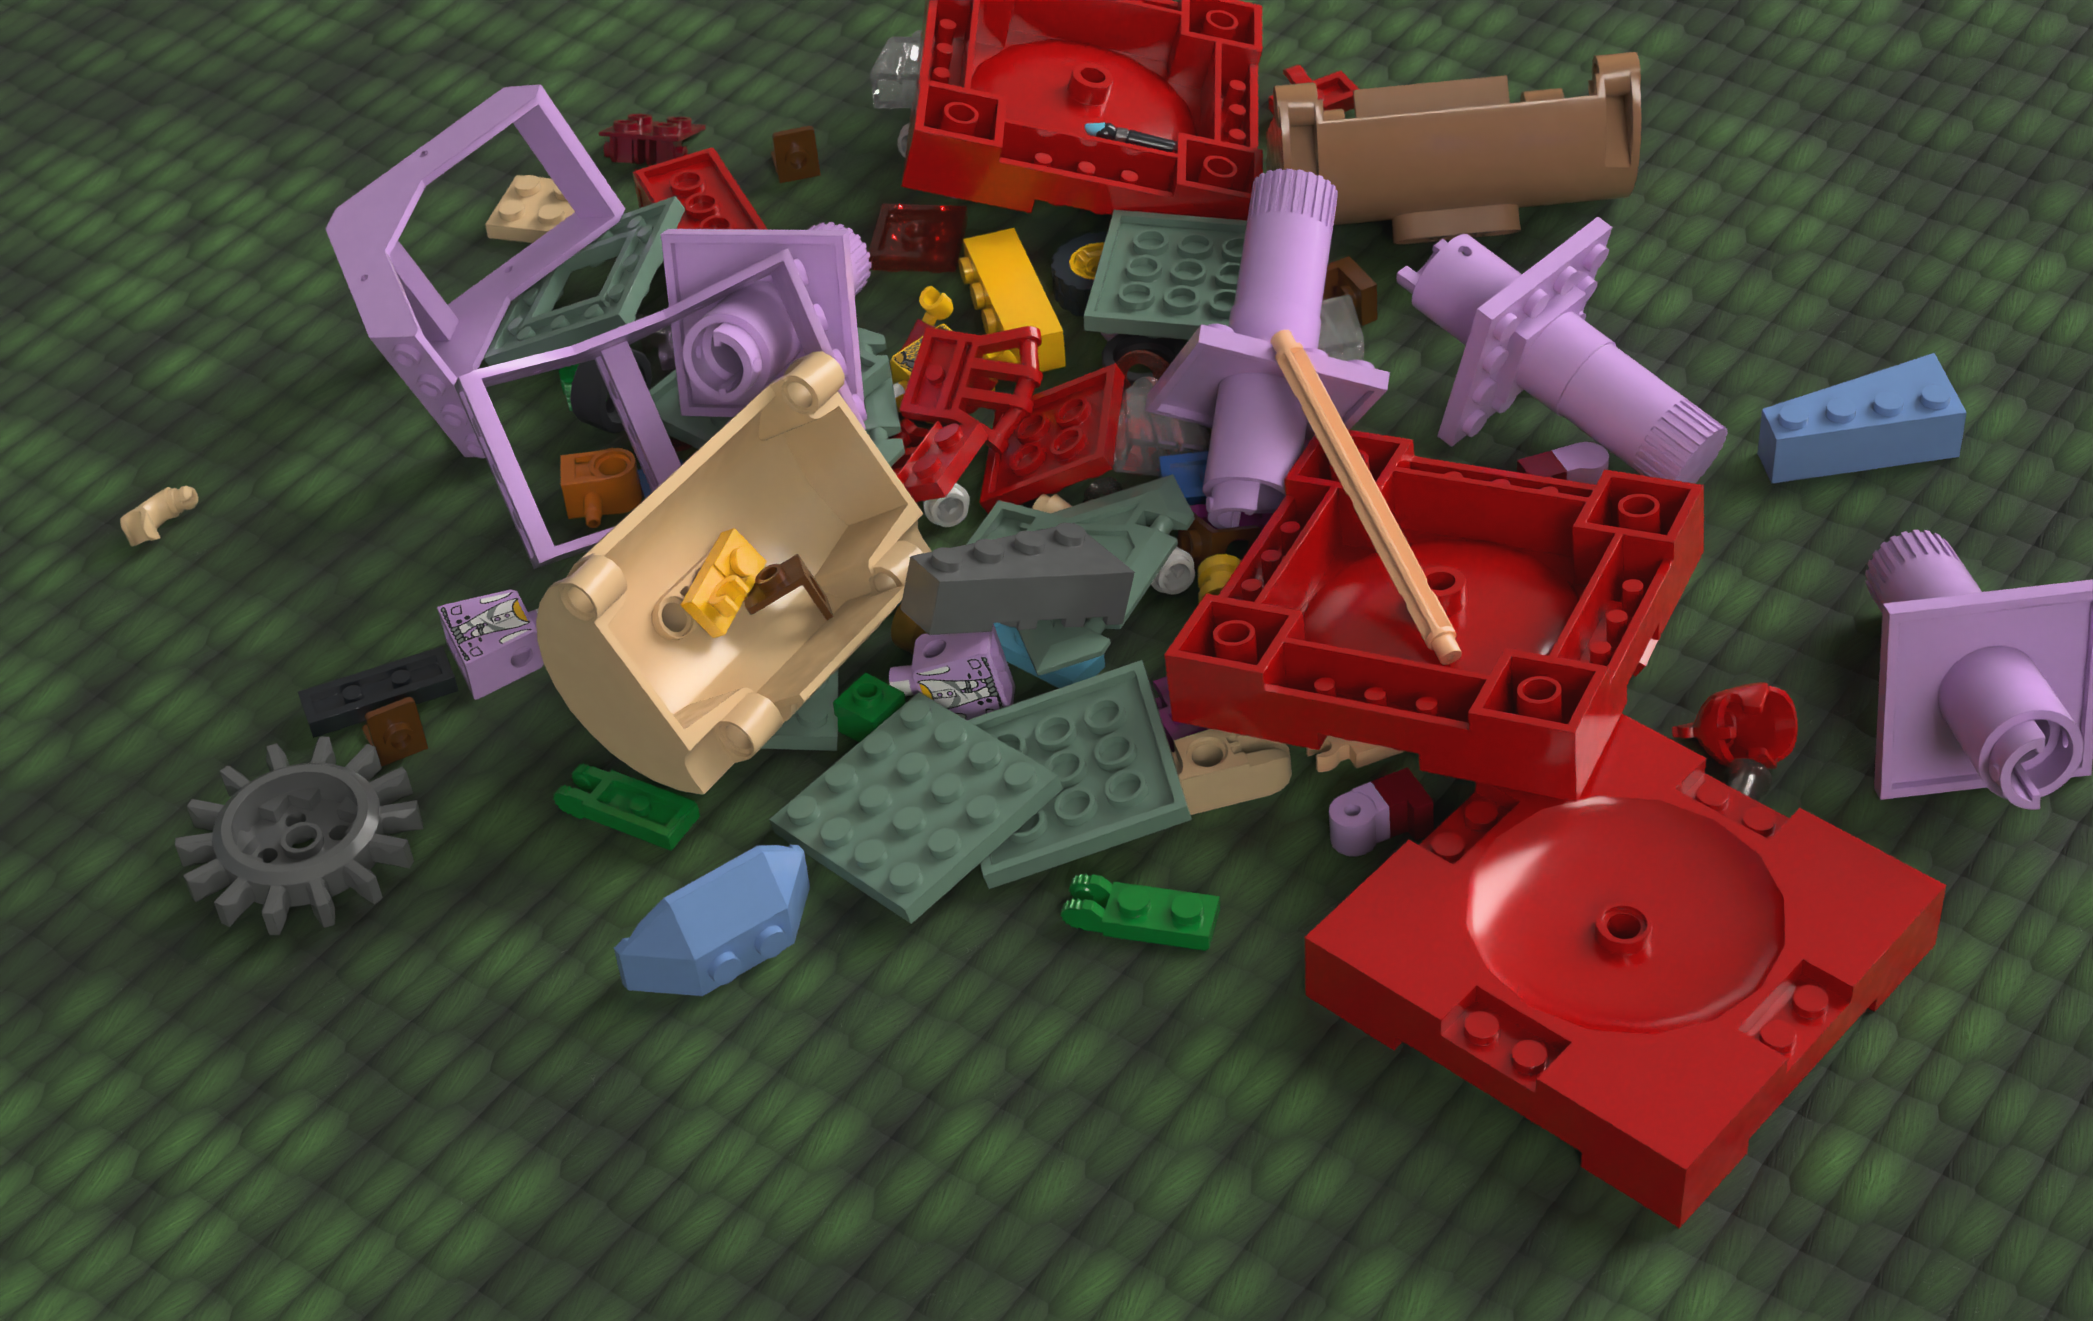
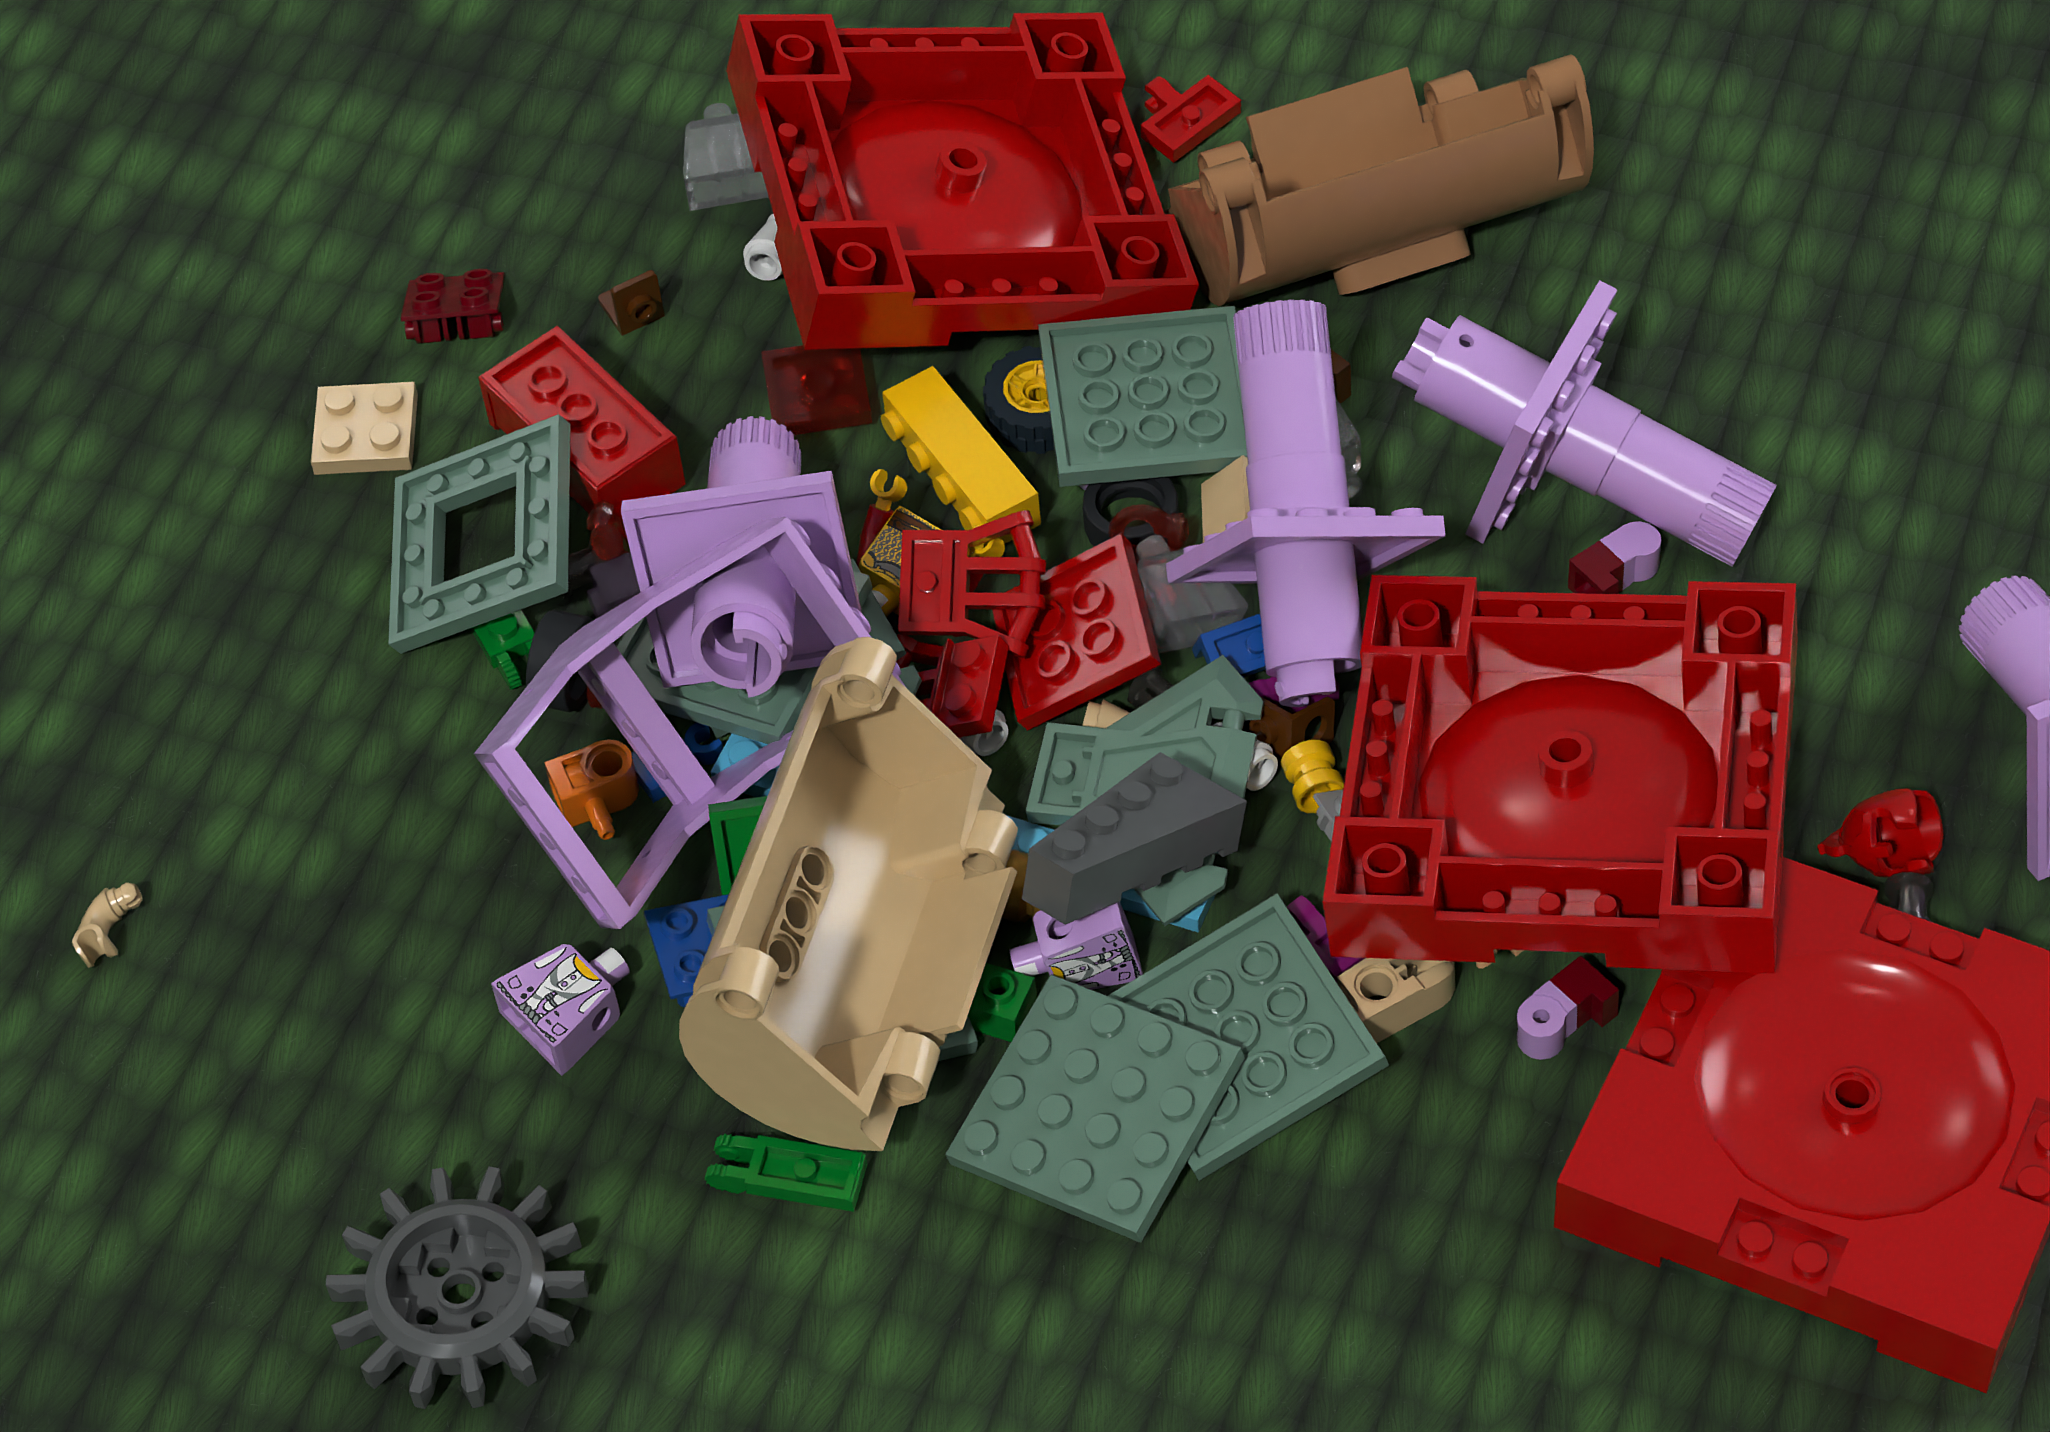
camera: 15 degrees left, 10 degrees up
black plate [298,646,459,738] -> none
lavender window [325,84,625,458] -> none
reddish brown bracket [362,697,428,767] -> none
medium blue wedge [614,845,810,996] -> none
yellow plate [680,528,767,638] -> none
reddish brown bracket [744,554,834,621] -> none
green hinge [1061,874,1220,951] -> none
black piece [1084,122,1175,152] -> none
light nougat piece [1270,330,1462,665] -> none
medium blue wedge [1757,353,1967,484] -> none

